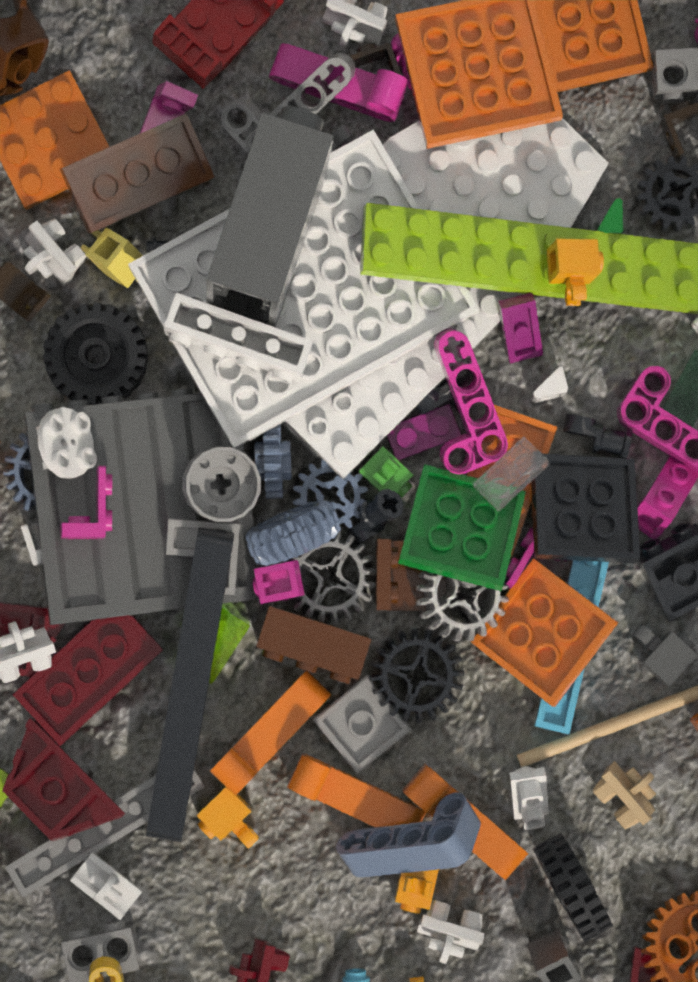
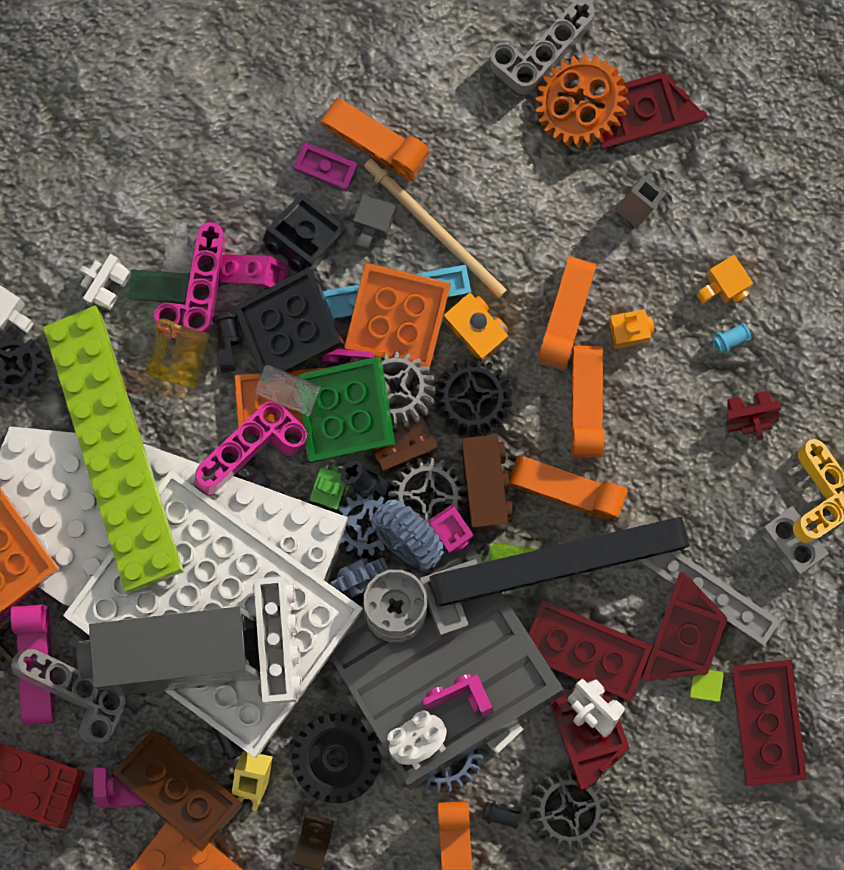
camera: 110 degrees left, 5 degrees down
white hips [24,219,86,286] -> none
white hips [70,851,143,920] -> none
light orange brick [196,787,259,849] -> none
light grey plate [313,675,412,774] -> none
sand blue beam [336,792,481,878] -> none
magenta plate [387,404,461,461] -> none
white hips [417,900,485,964] -> none
magenta plate [498,293,543,364] -> none
white hips [509,766,549,830] -> none
white slope [531,365,568,403] -> none
black wheel [533,833,613,942] -> none
light orange brick [547,239,604,306] -> none
tan hips [593,761,656,829] -> none
green slope [597,198,623,234] -> none
none -> clear yellow plate [145,318,209,389]
none -> light orange piece [443,293,509,364]

